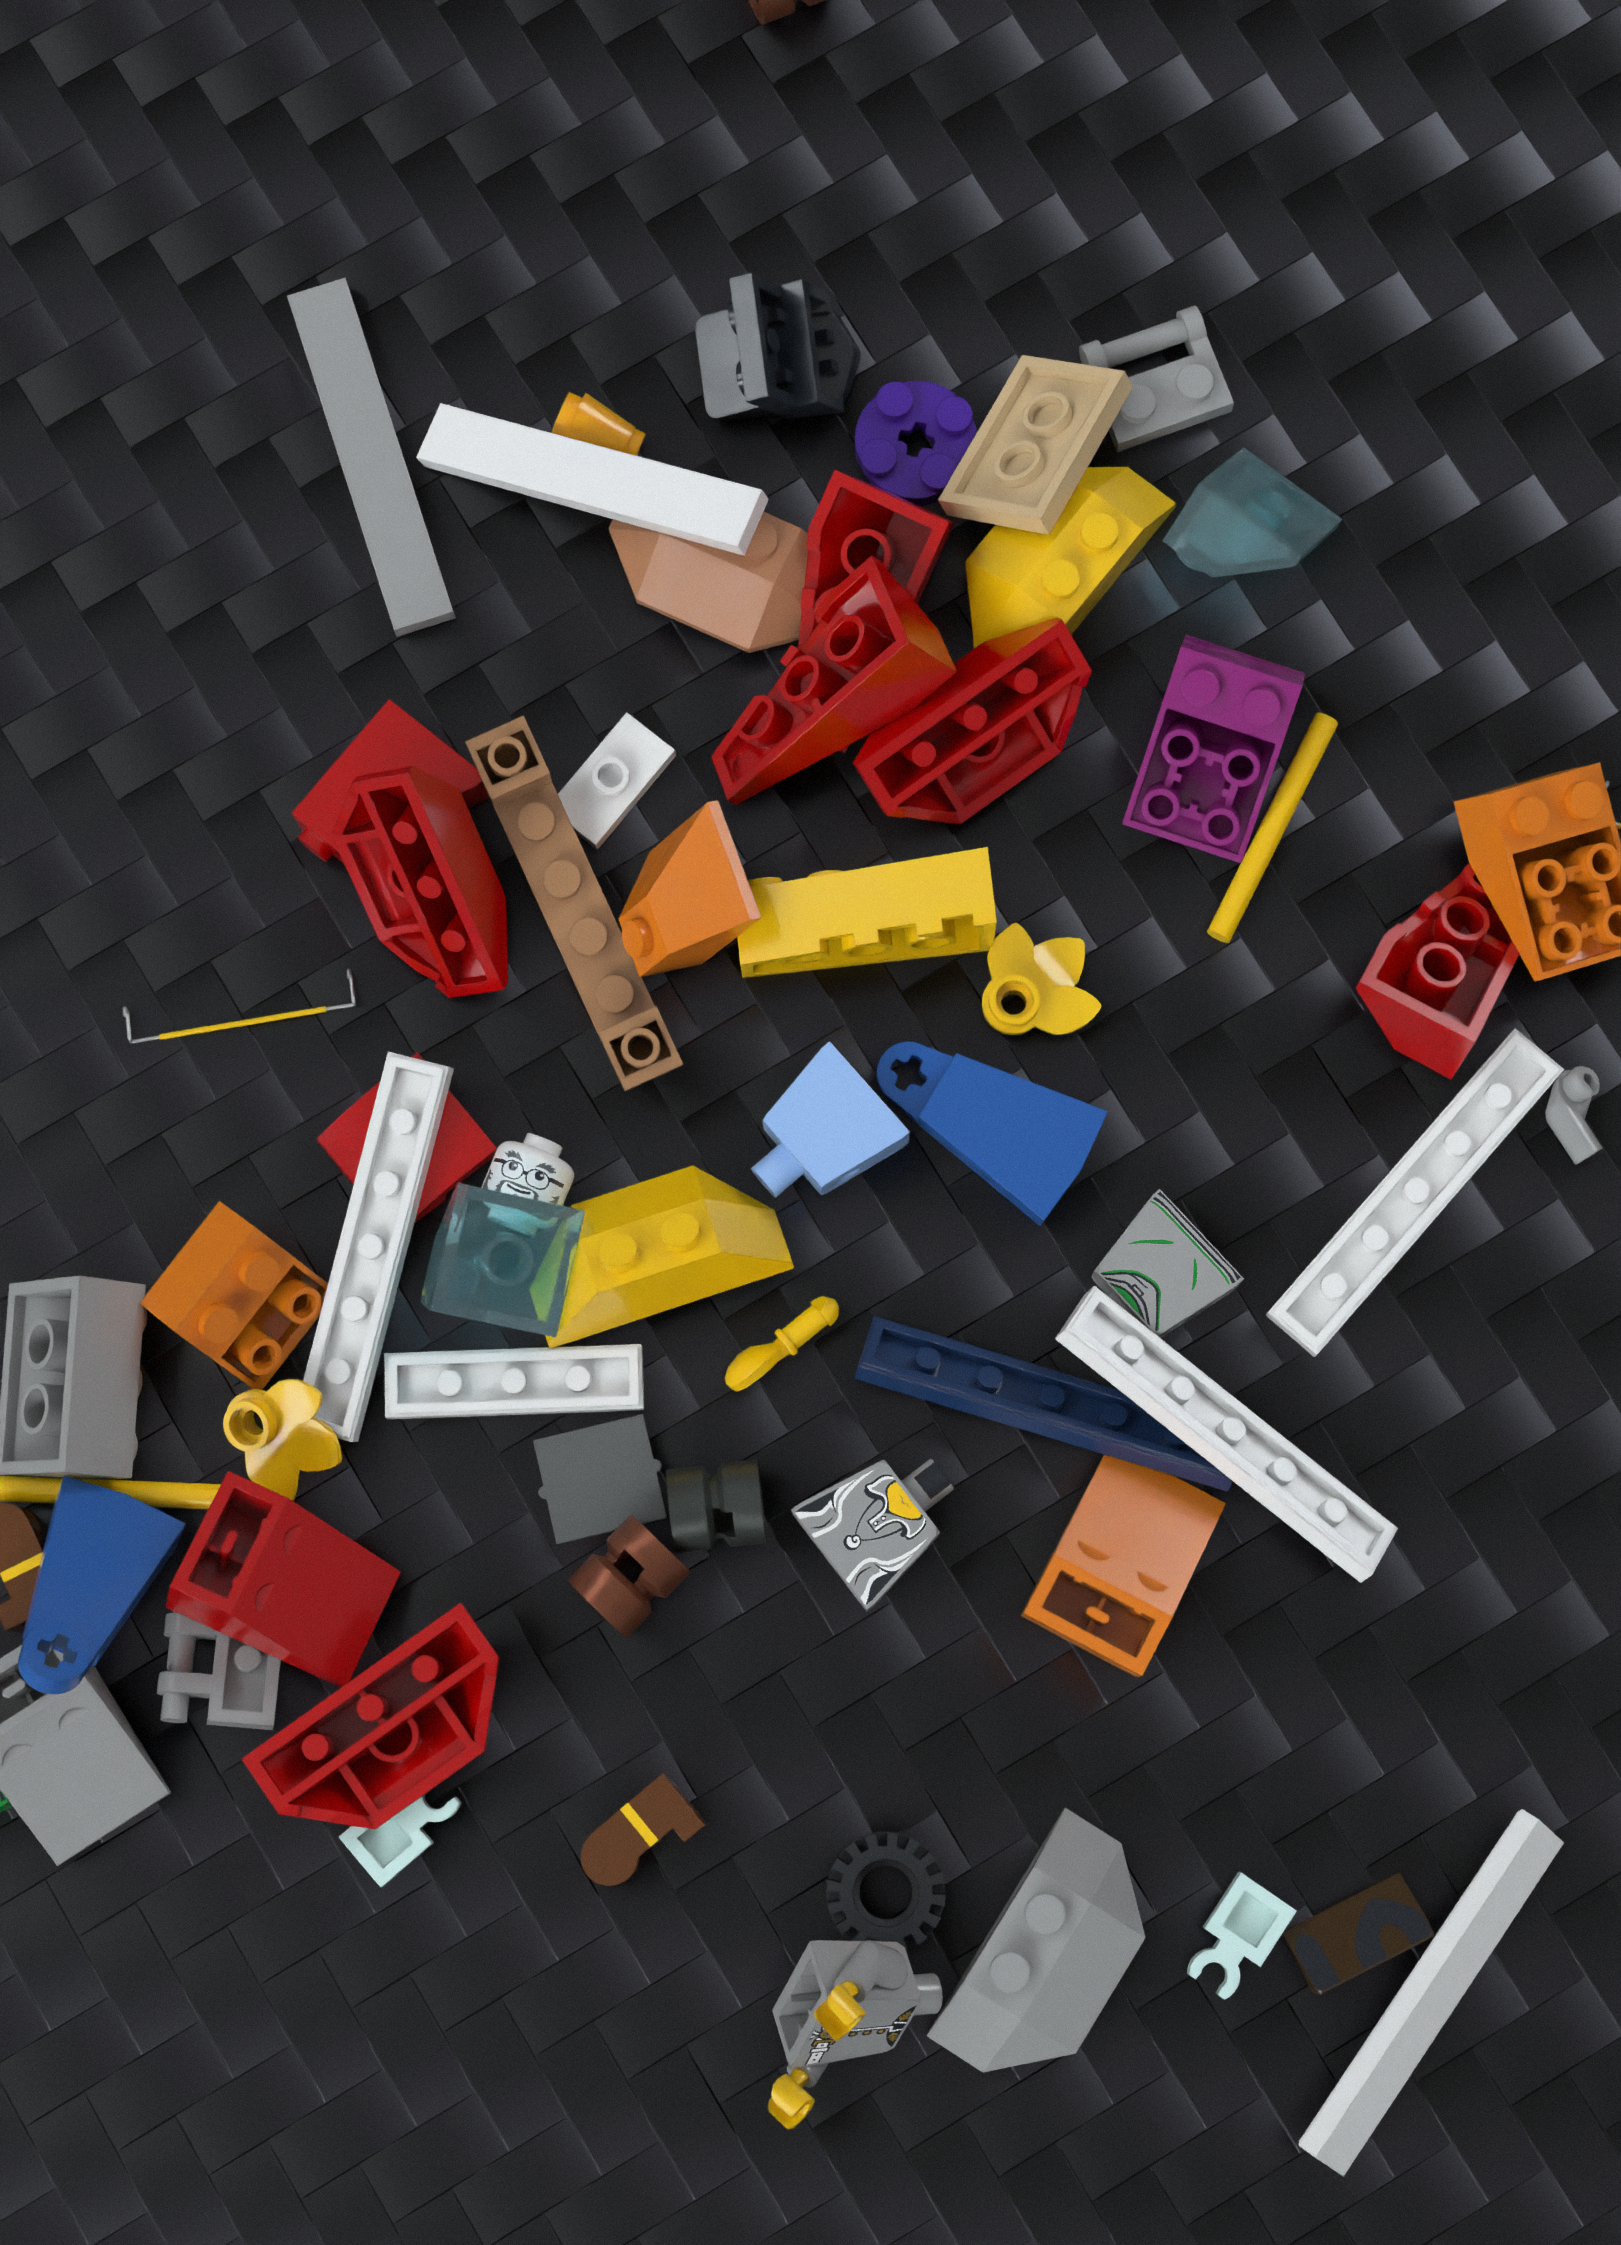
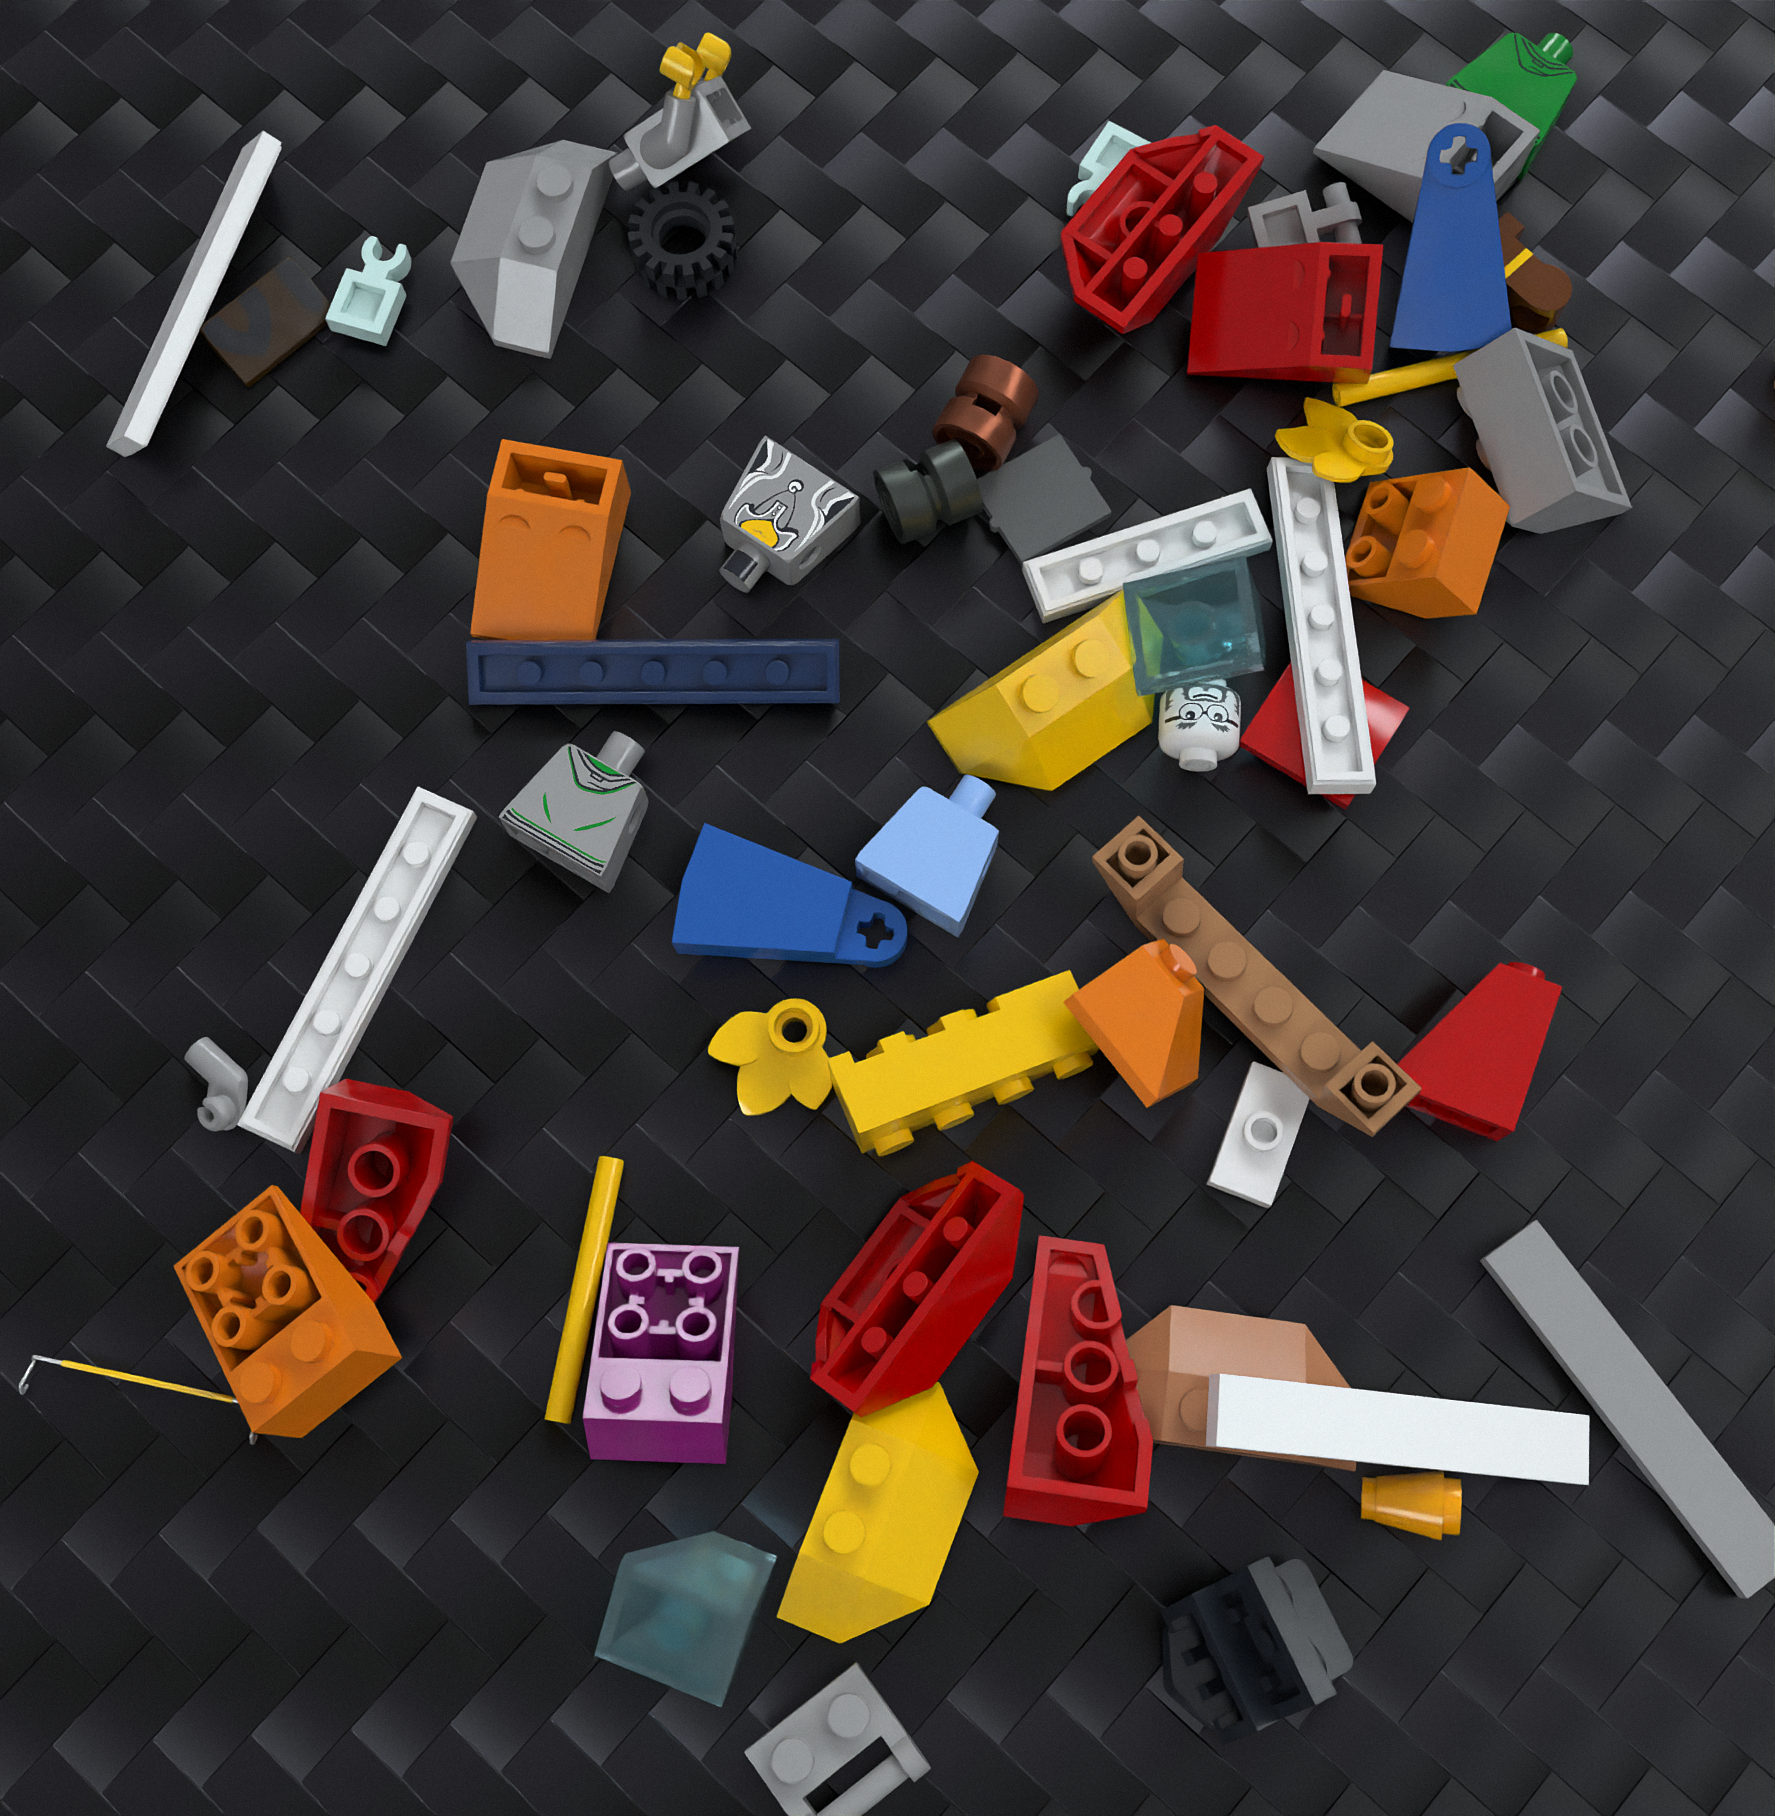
camera: 160 degrees right, 5 degrees down
yellow piece [123,969,356,1043] -> none
red wedge [331,766,508,998] -> none
reddish brown leg [581,1773,707,1886] -> none
red wedge [711,555,957,805] -> none
yellow piece [725,1296,839,1392] -> none
dark purple plate [855,381,978,506] -> none
tan plate [938,355,1133,535] -> none
white tile [1055,1286,1398,1583] -> none

